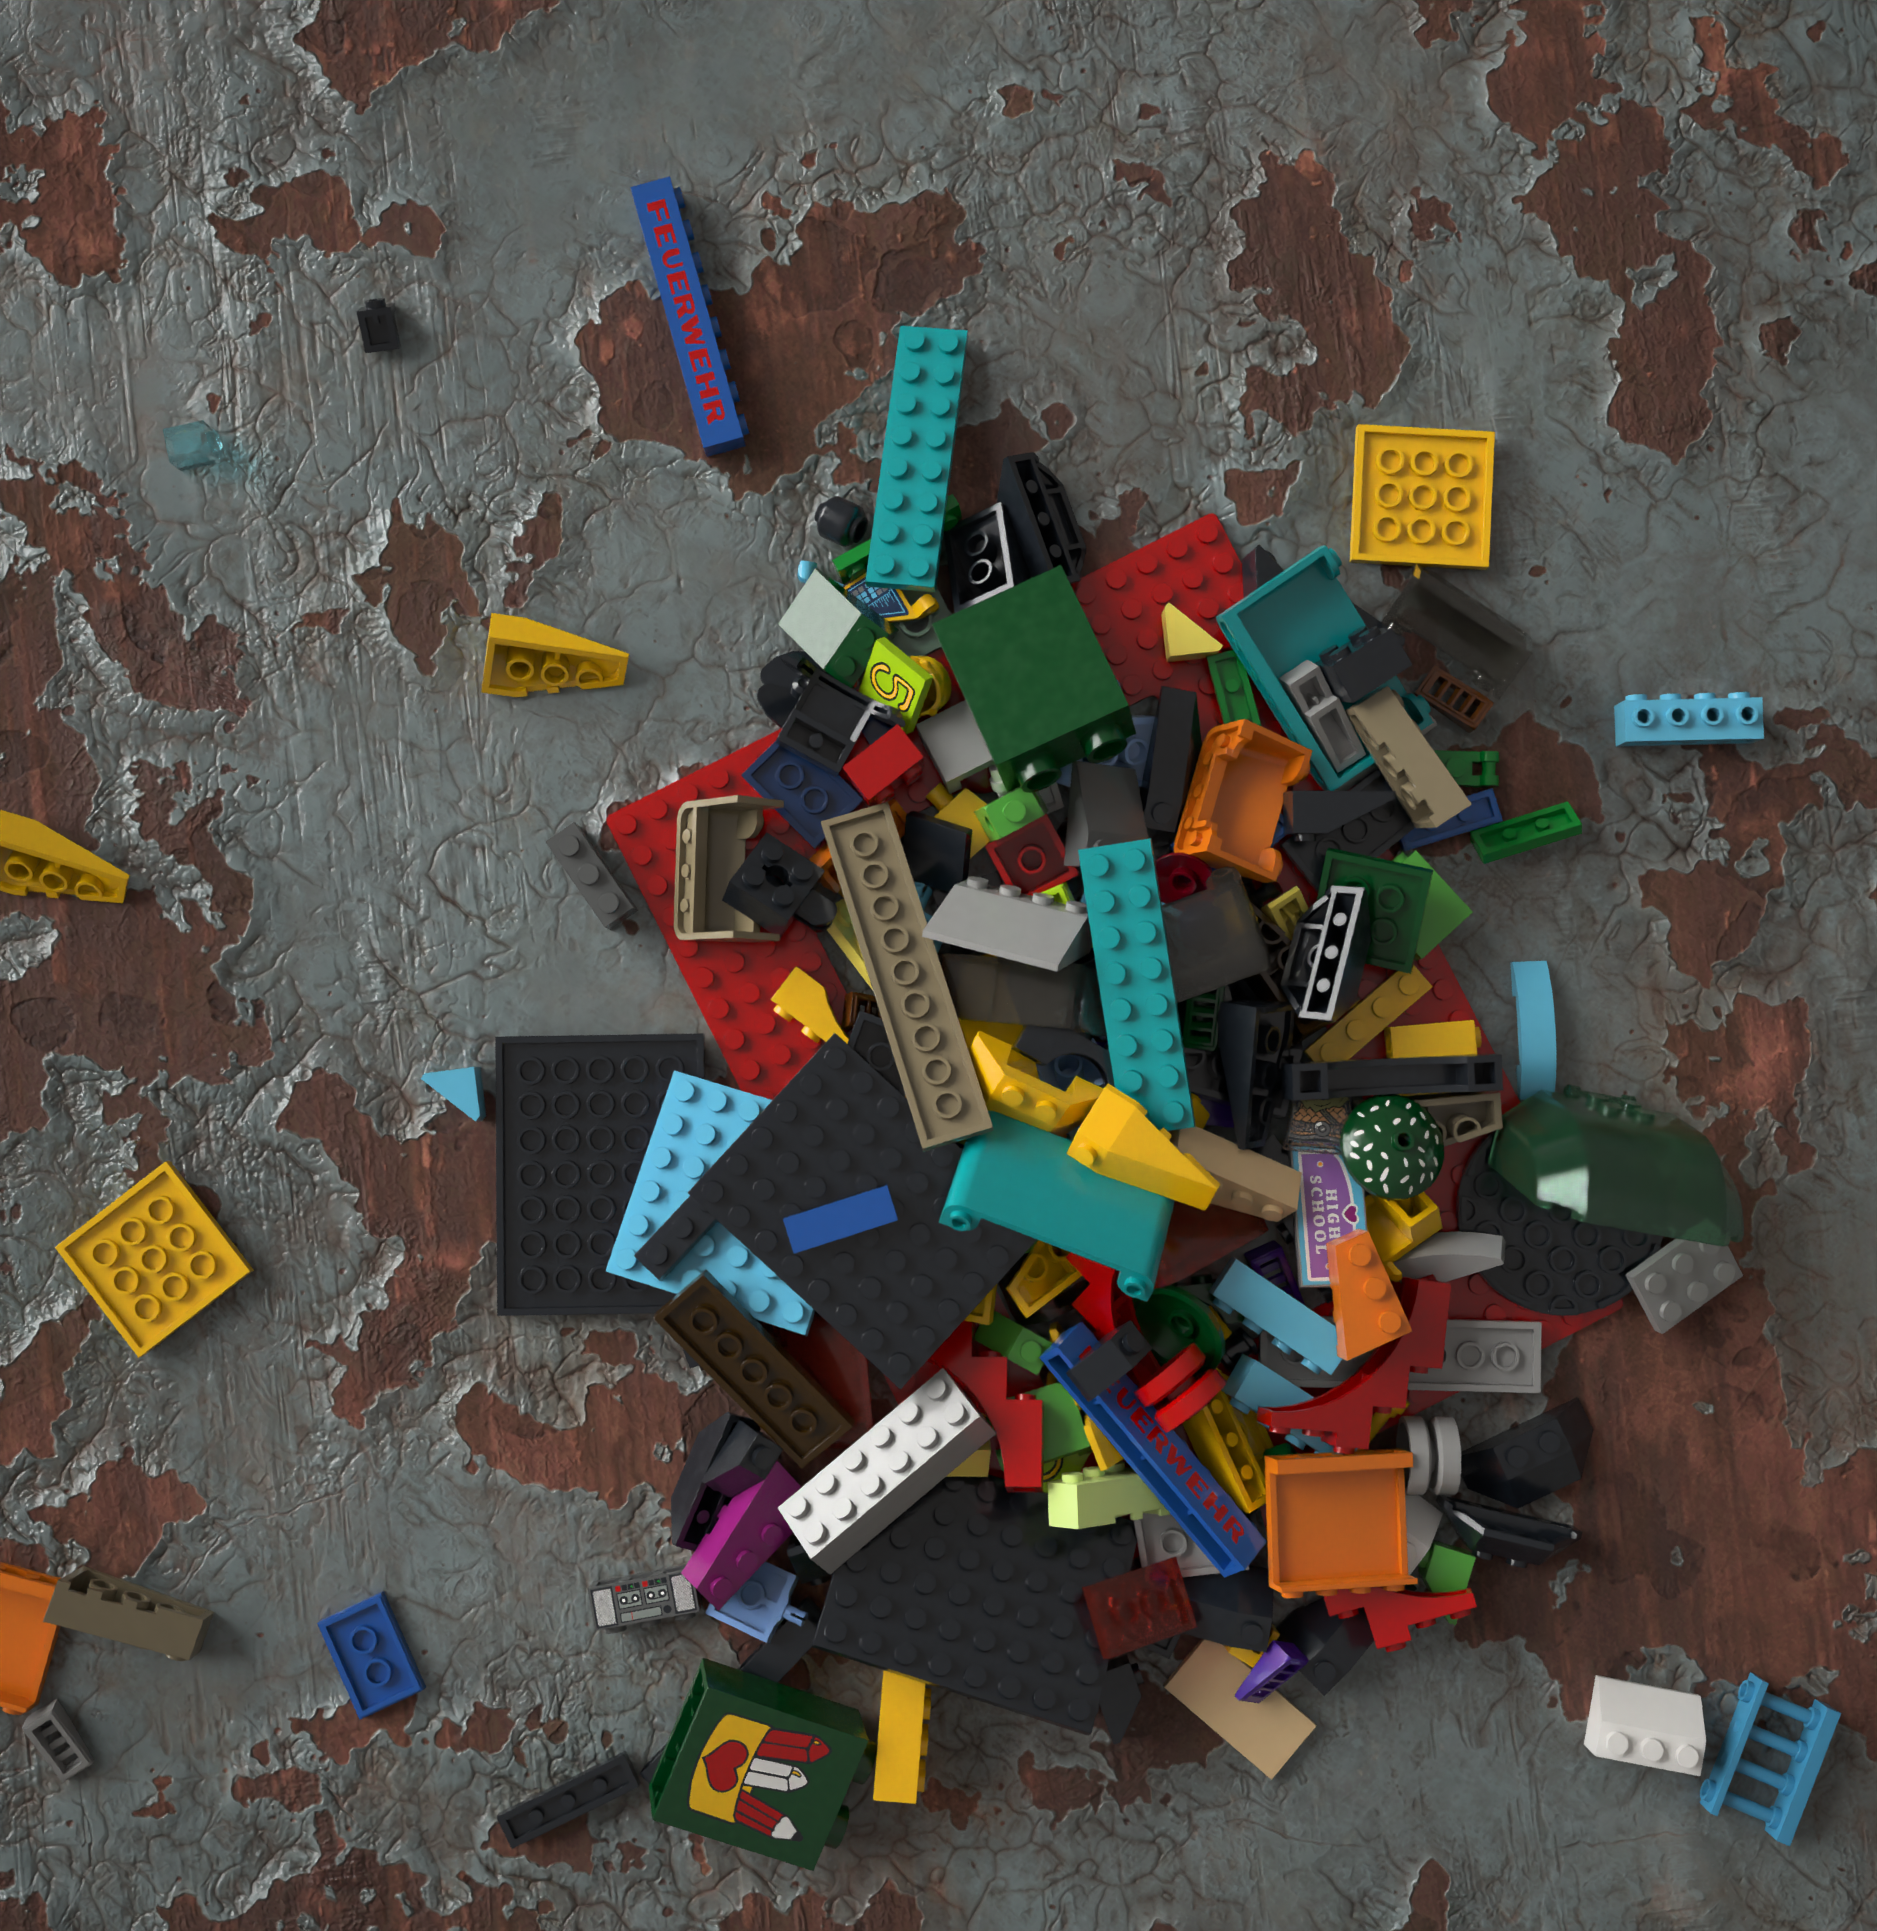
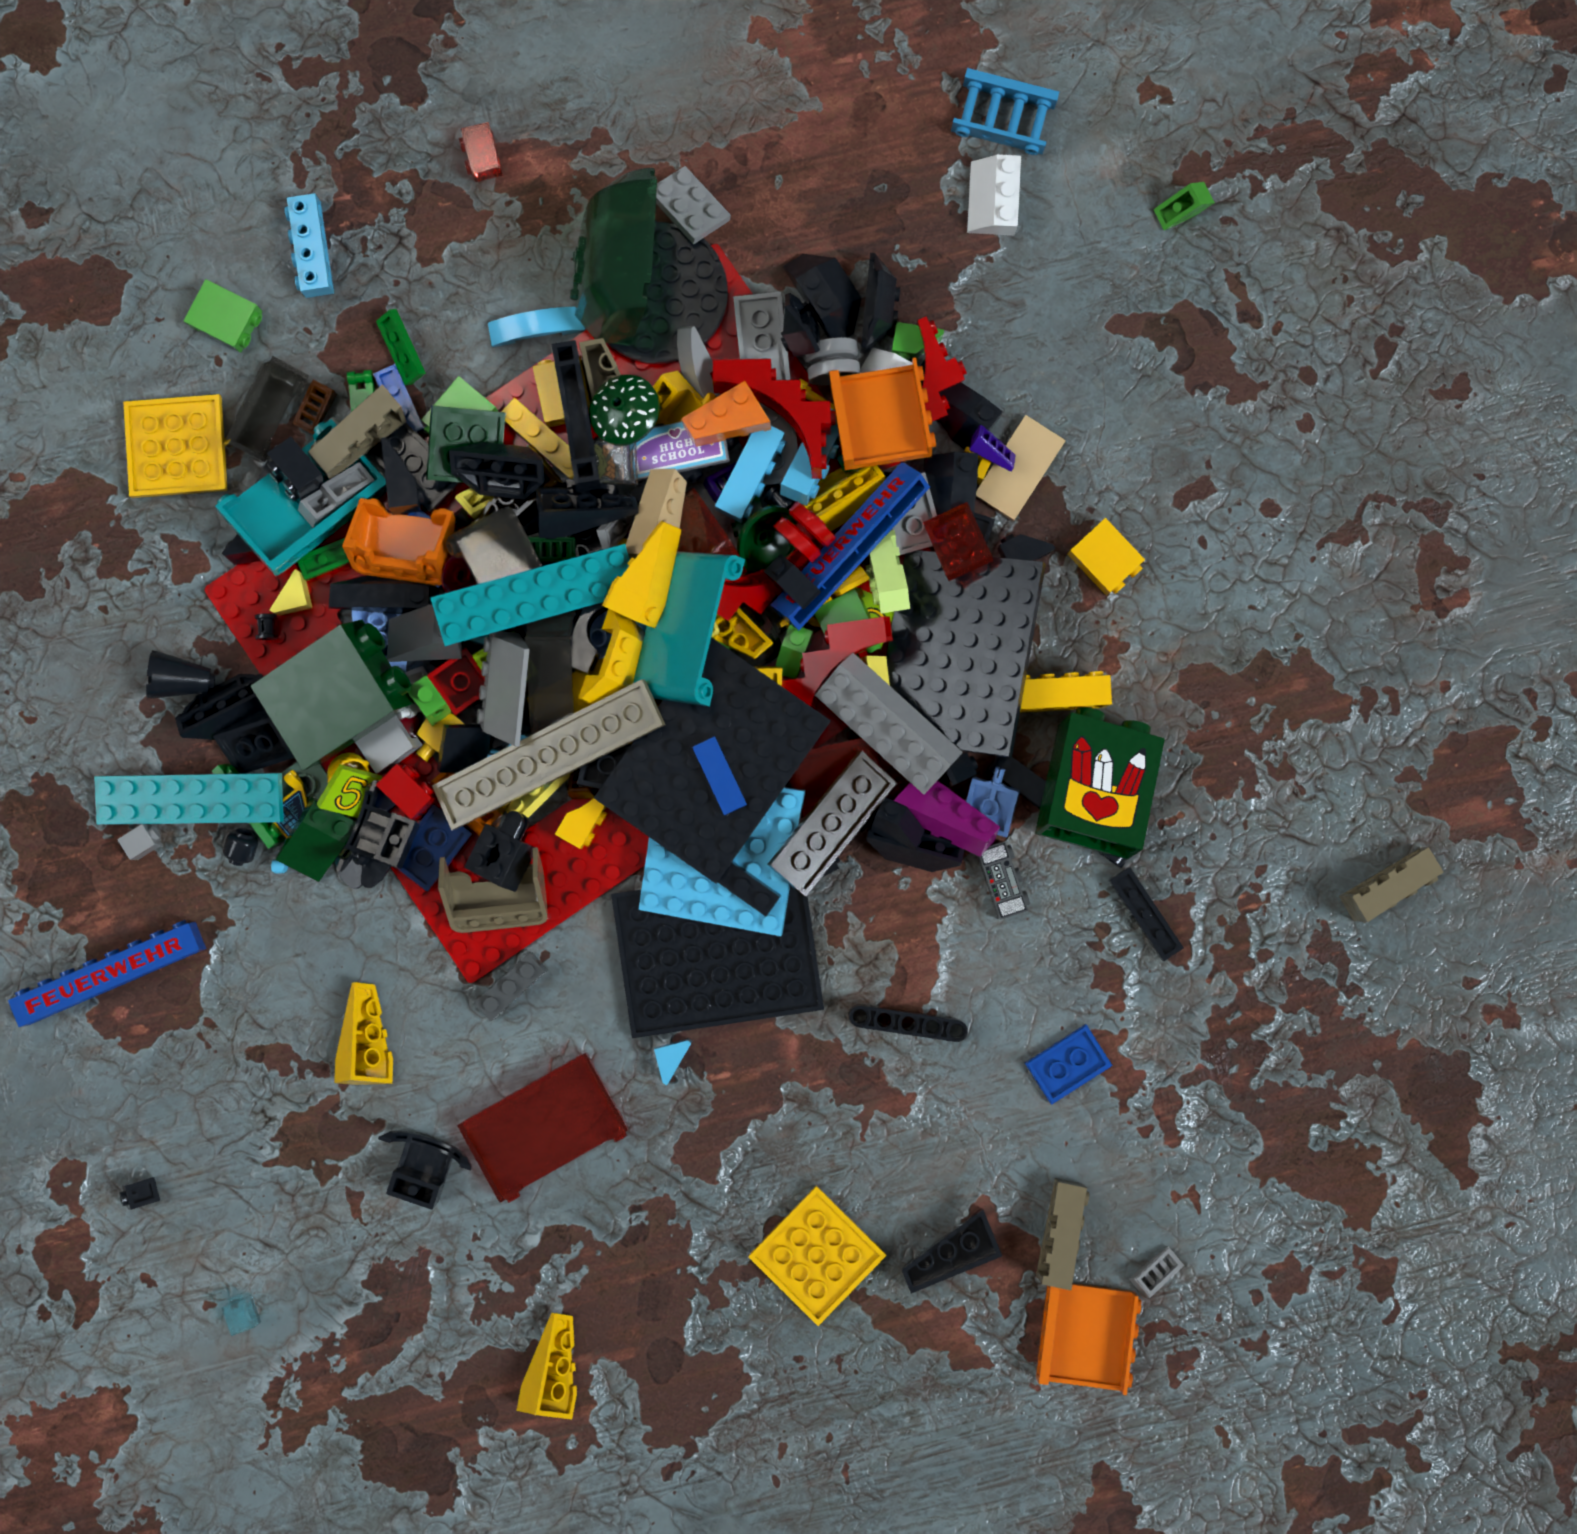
camera: 95 degrees left, 0 degrees up
none -> light grey brick [117,824,162,860]
none -> black cone [146,650,215,699]
none -> bright green panel [184,279,262,353]
none -> black bush [255,614,278,640]
none -> black piece [378,1130,472,1210]
none -> clear red windscreen [457,1052,629,1203]
none -> clear red brick [459,122,503,182]
none -> light grey tile [596,514,636,549]
none -> black wedge [781,293,820,357]
none -> black beam [849,1004,968,1042]
none -> black wedge [901,1208,1002,1294]
none -> yellow brick [1067,518,1145,596]

